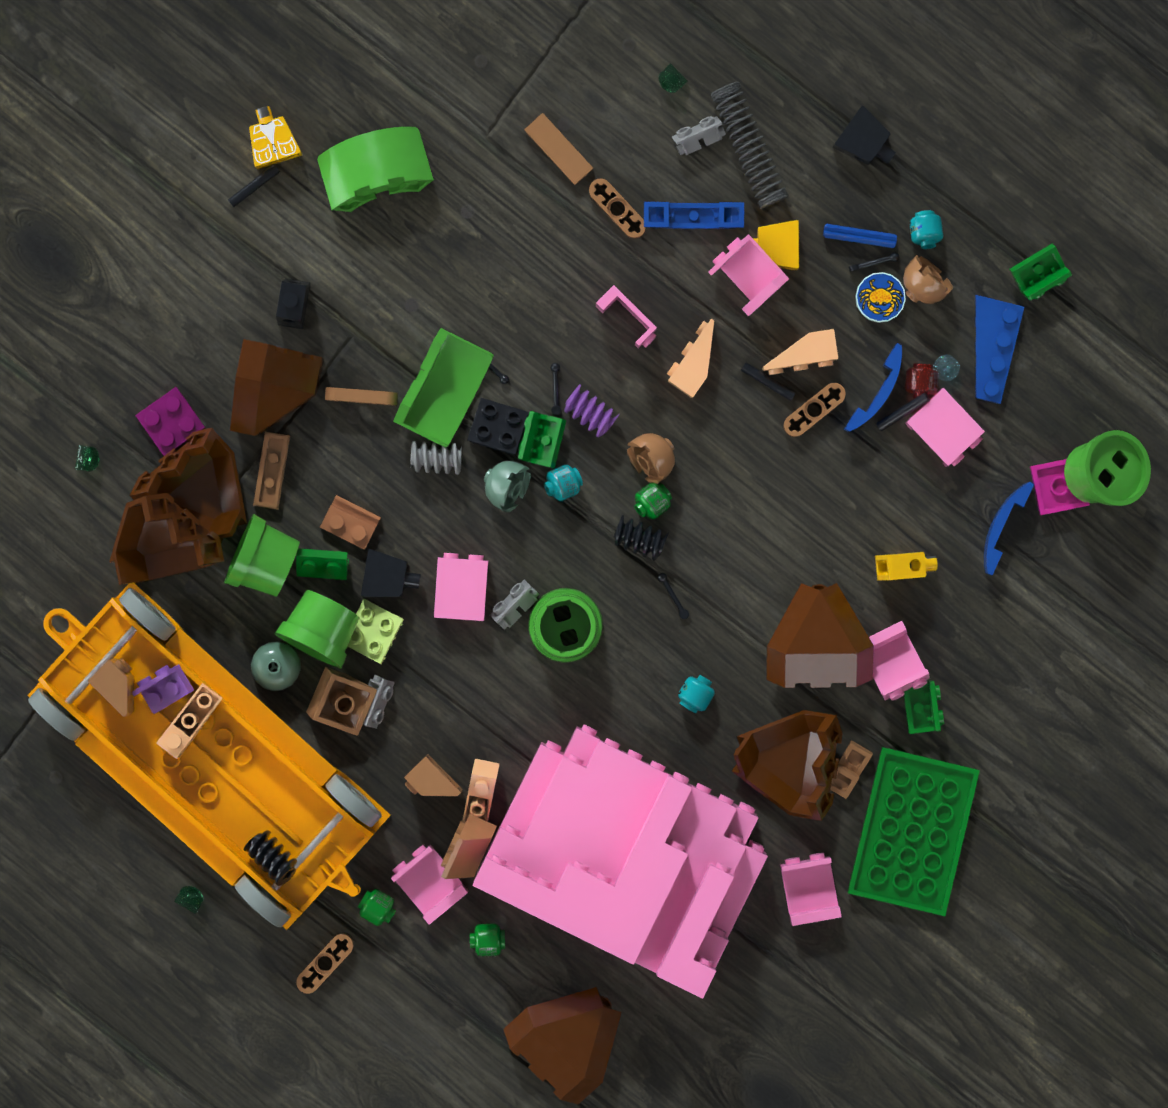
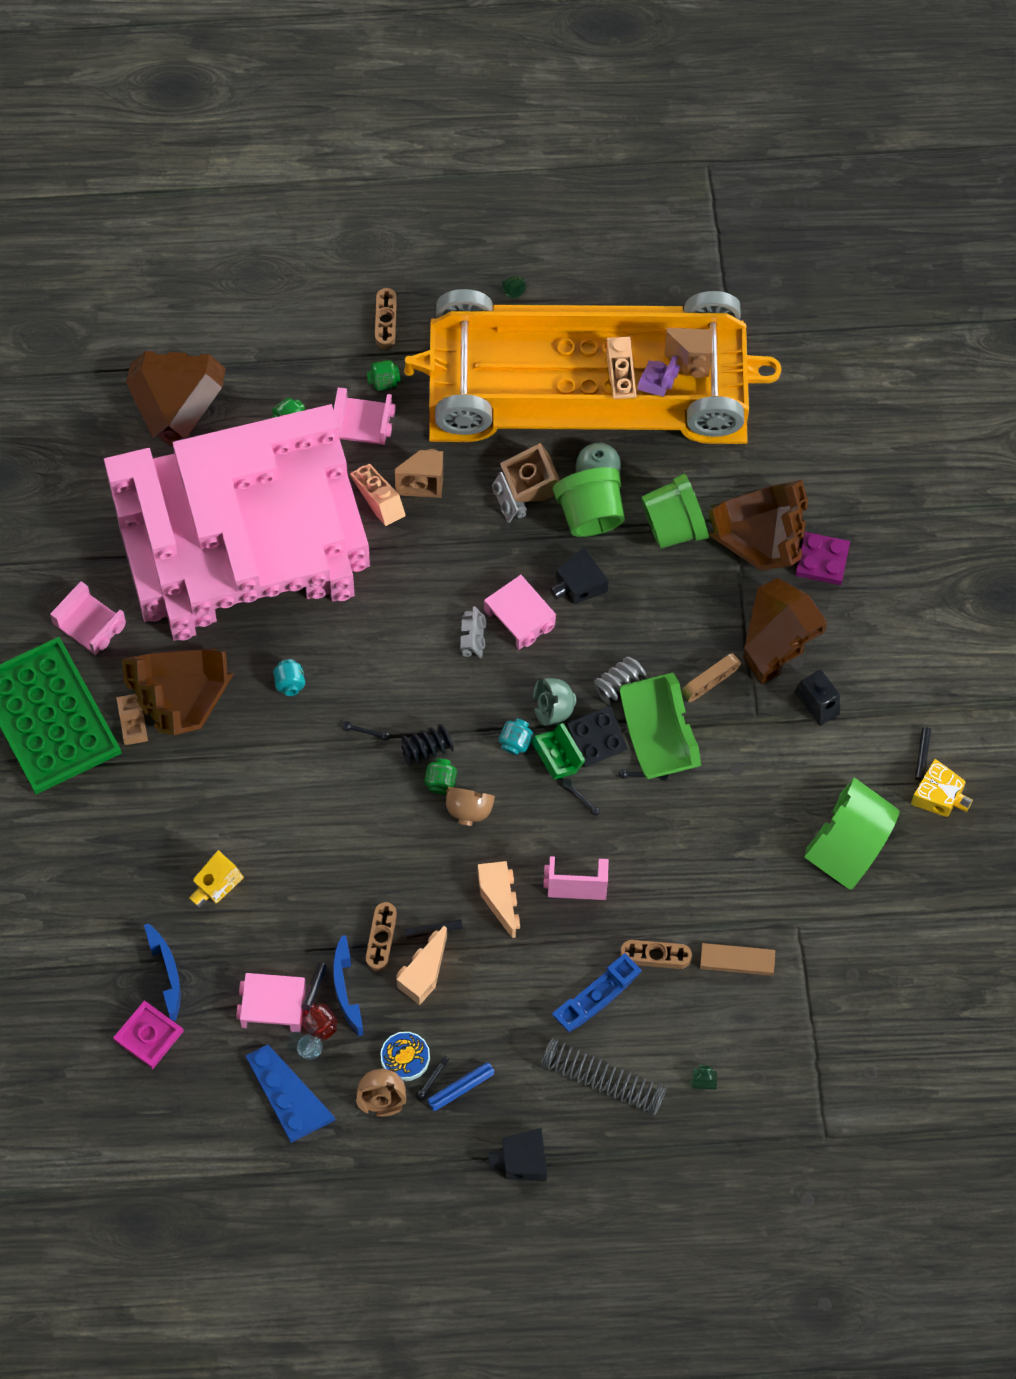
camera: 135 degrees right, 25 degrees down
clear green plate [75,445,99,472] -> none
reddish brown panel [109,493,224,585] -> none
black piece [243,830,297,886] -> none
medium nougat tile [253,432,290,510] -> none
green bracket [296,548,349,580] -> none
nougat plate [320,495,381,550] -> none
yellowish green hinge [348,599,404,664] -> none
medium nougat slope [441,814,497,879] -> none
bright green piece [528,588,603,663] -> none
medium lavender piece [564,384,620,438] -> none
light grey hinge [672,116,726,155] -> none
bright pink panel [708,234,789,316] -> none
yellow torso [743,220,799,270] -> none
reddish brown panel [767,583,874,688] -> none
bright pink panel [869,621,930,701] -> none
green bracket [904,680,944,734] -> none
teal head [910,210,943,249] -> none
green bracket [1009,244,1072,300] -> none
bright green piece [1064,430,1151,506] -> none

